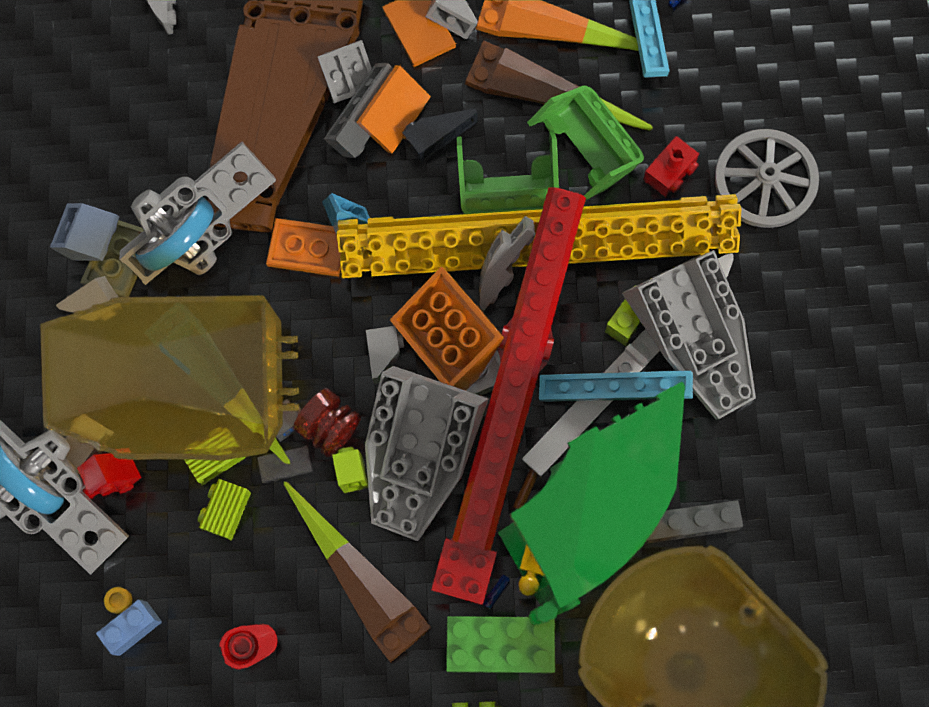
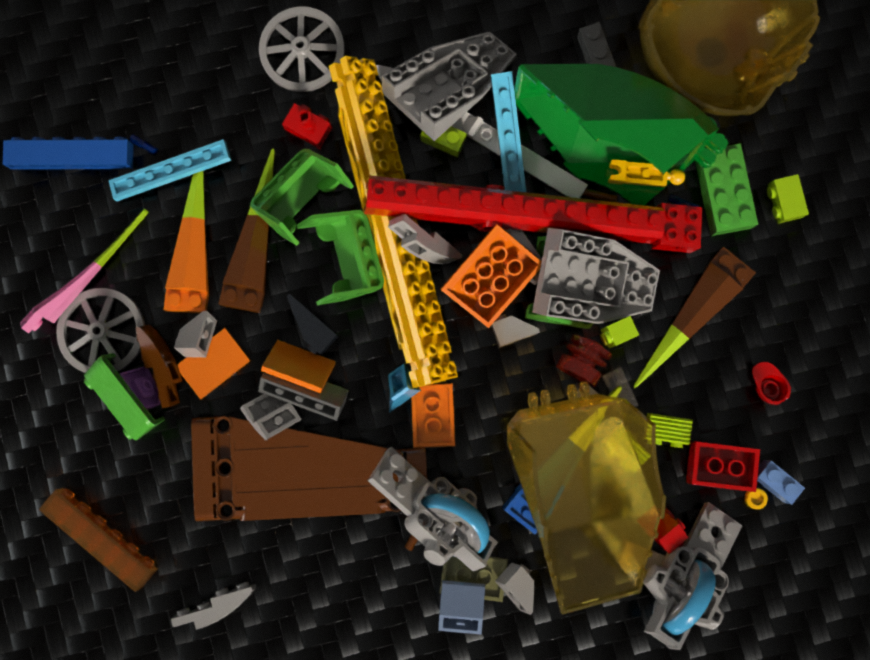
camera: 105 degrees left, 10 degrees up
none -> red brick [686,441,760,492]

